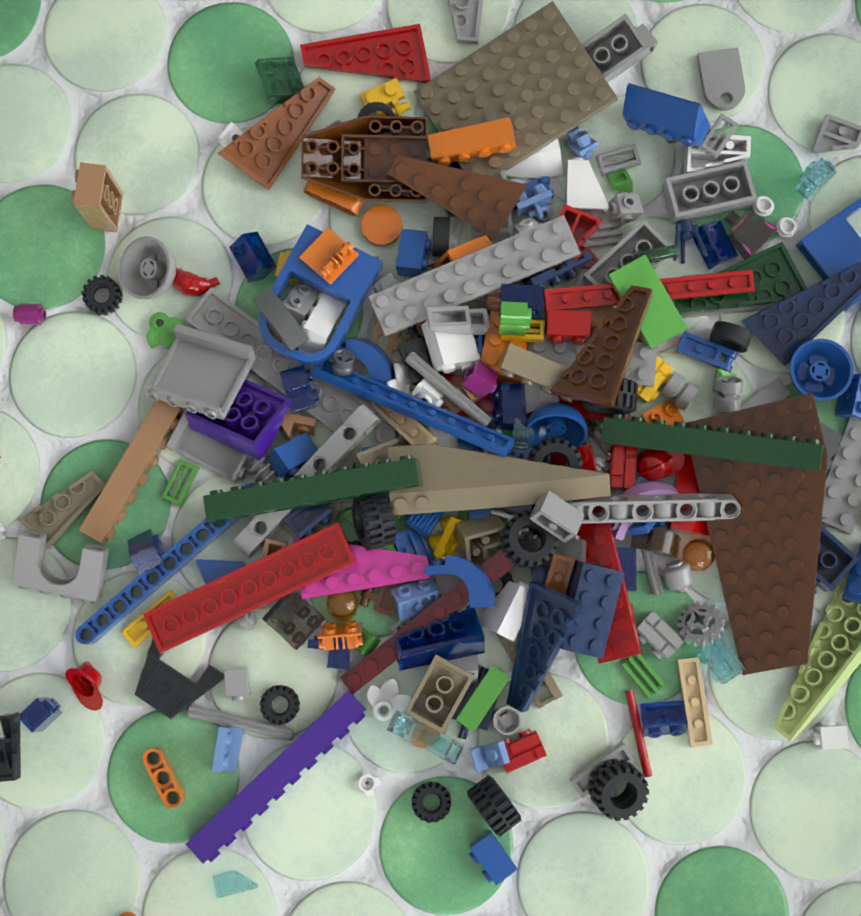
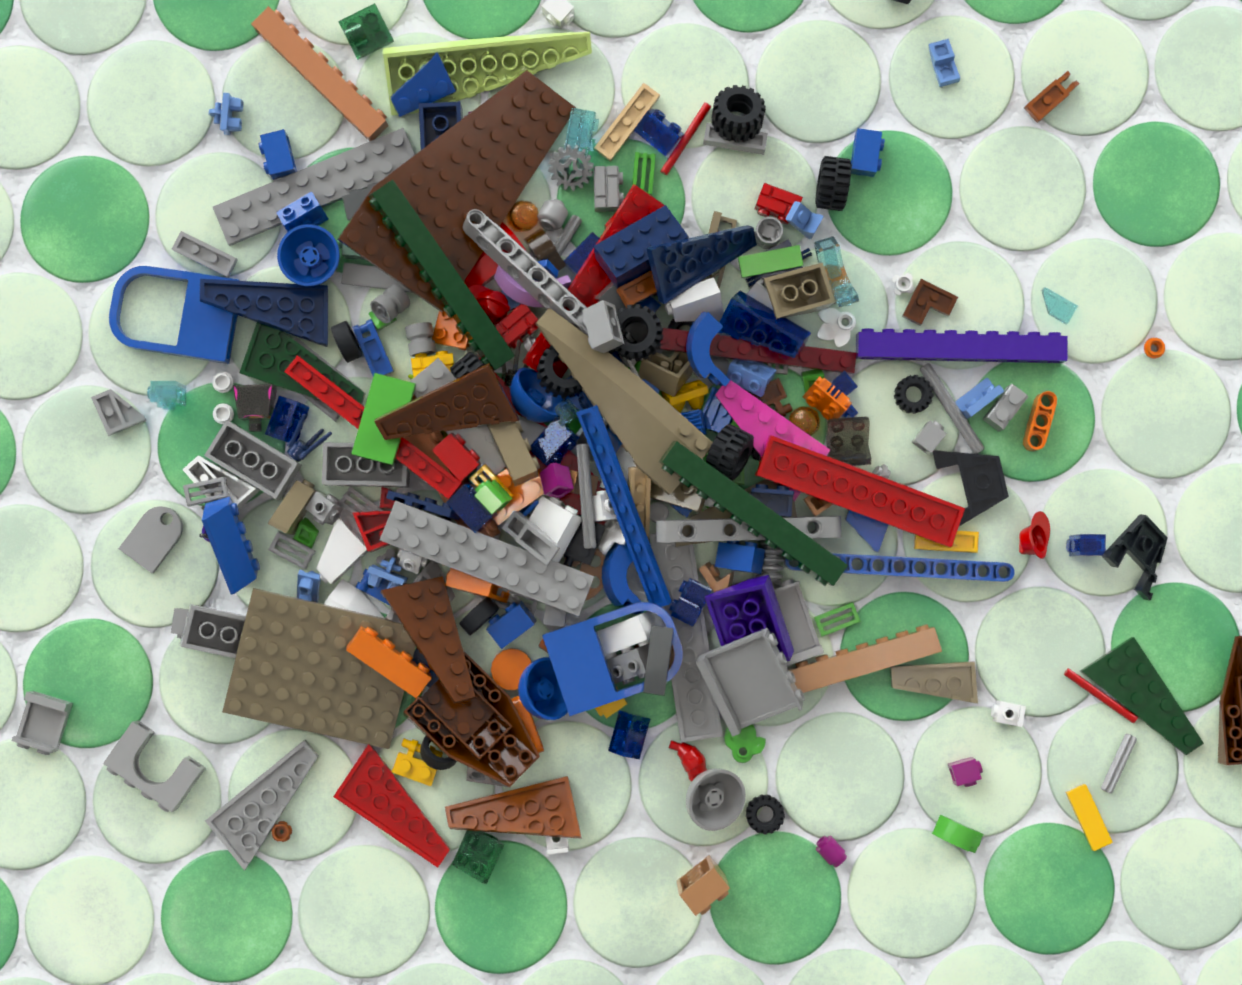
camera: 135 degrees left, 5 degrees up
light grey arch [12,530,110,603] -> none
clear blue brick [127,529,164,574] -> none
orange hinge [299,228,359,285] -> none
dark grey wheel [332,349,355,376] -> none
black tyre [412,781,451,823] -> none
clear green pin [633,244,678,263] -> none
none -> dark tan slope [268,479,318,535]
none -> blue piece [518,657,568,720]
none -> reddish brown plate [902,279,958,326]
none -> light grey brick [983,384,1028,431]

